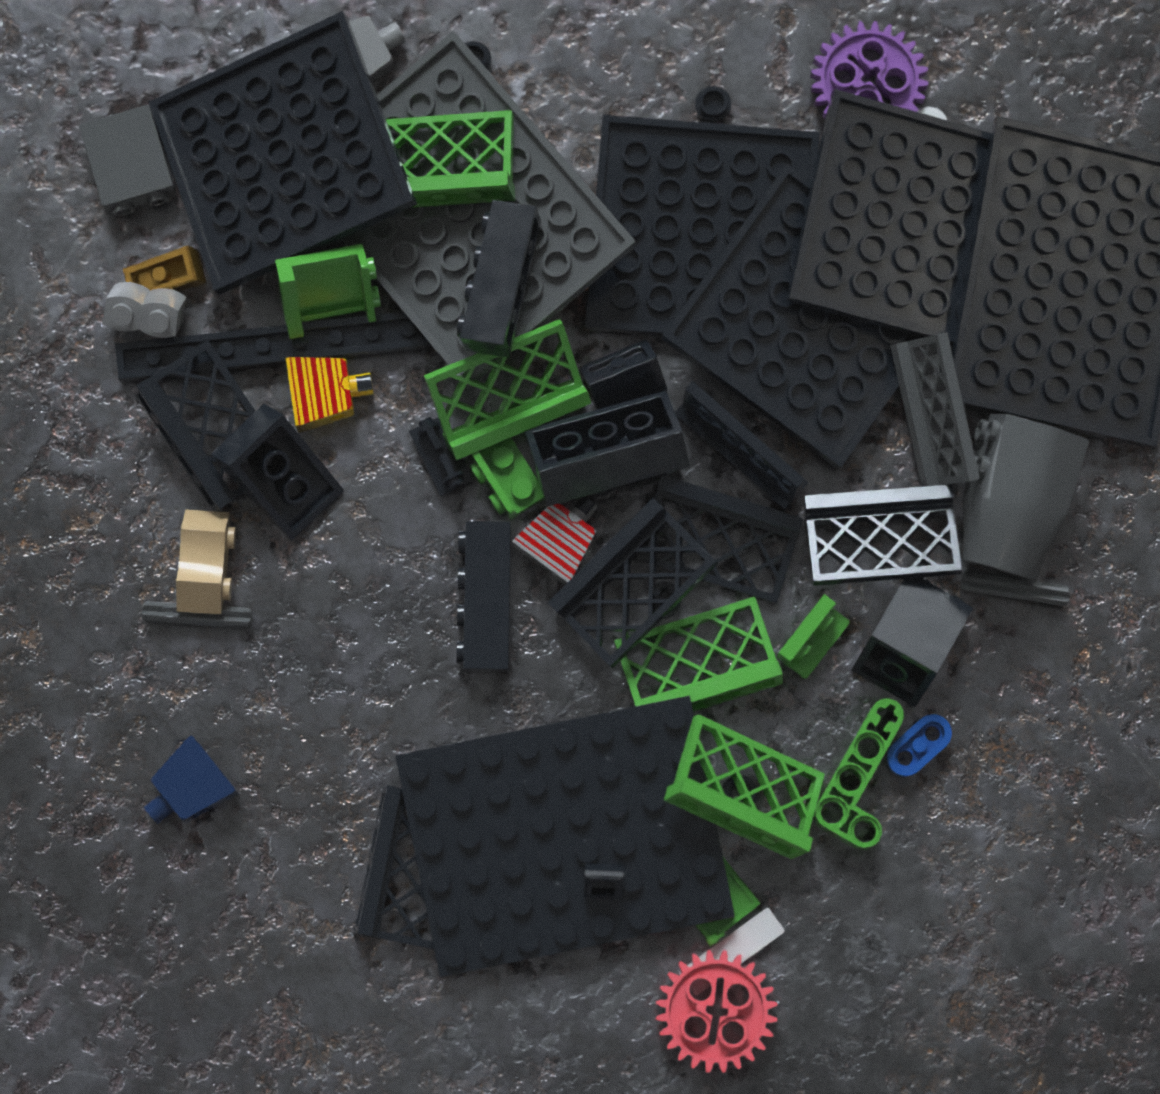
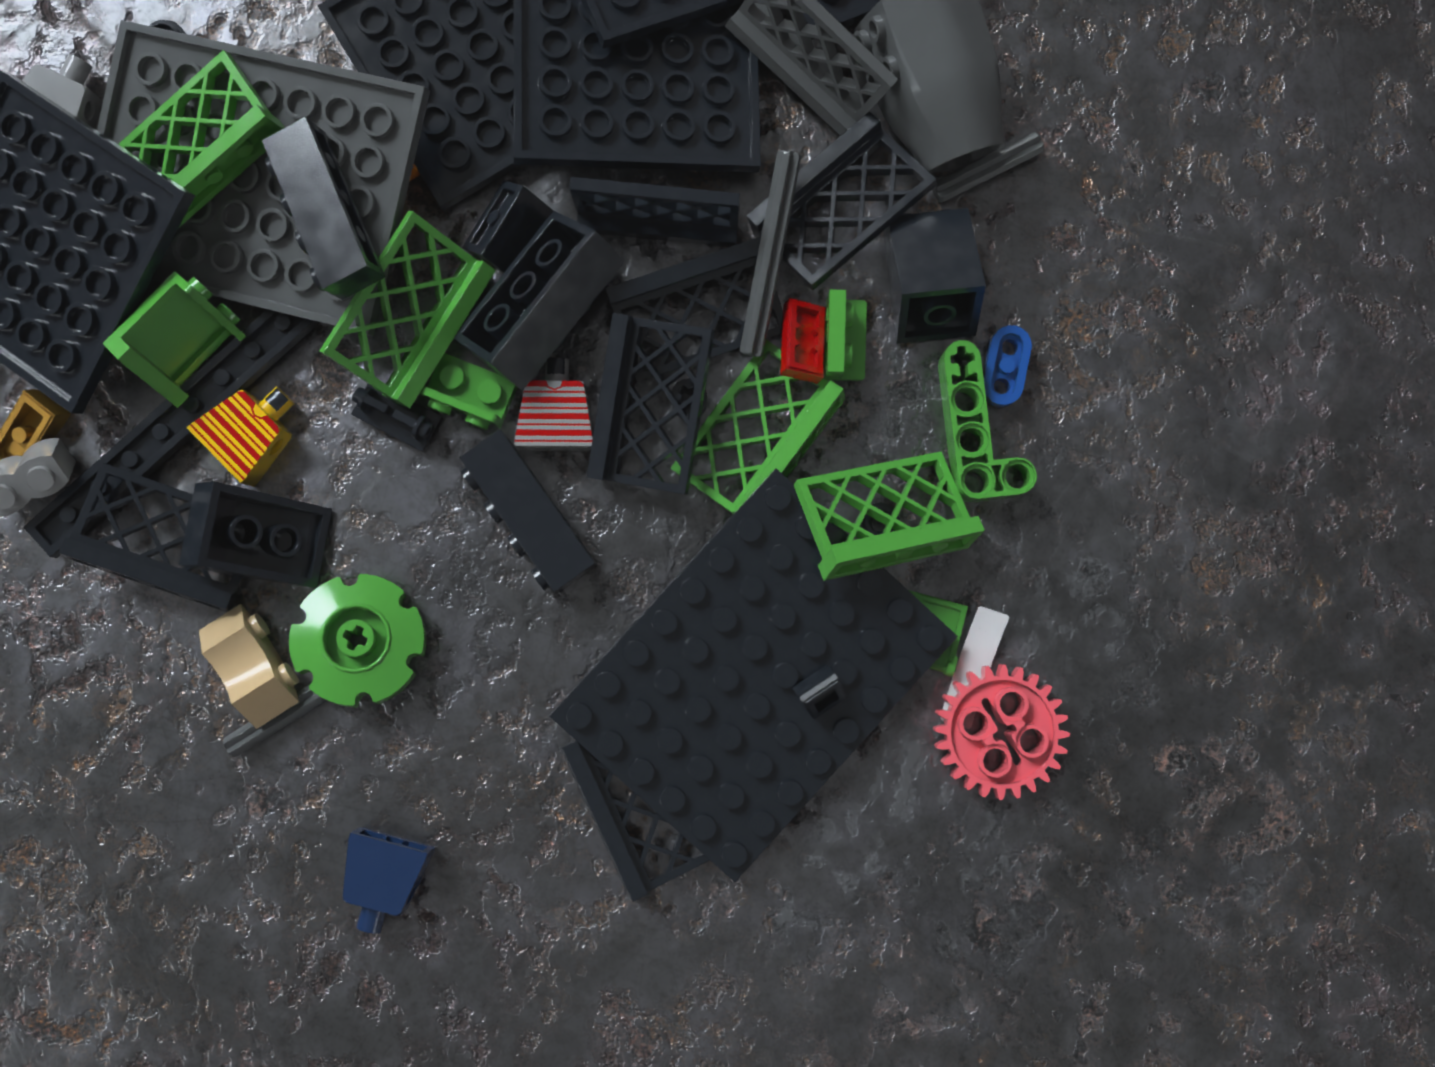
camera: 35 degrees left, 5 degrees up
none -> bright green piece [289,574,427,707]
none -> dark grey axle [740,150,801,357]
none -> red plate [780,298,826,384]

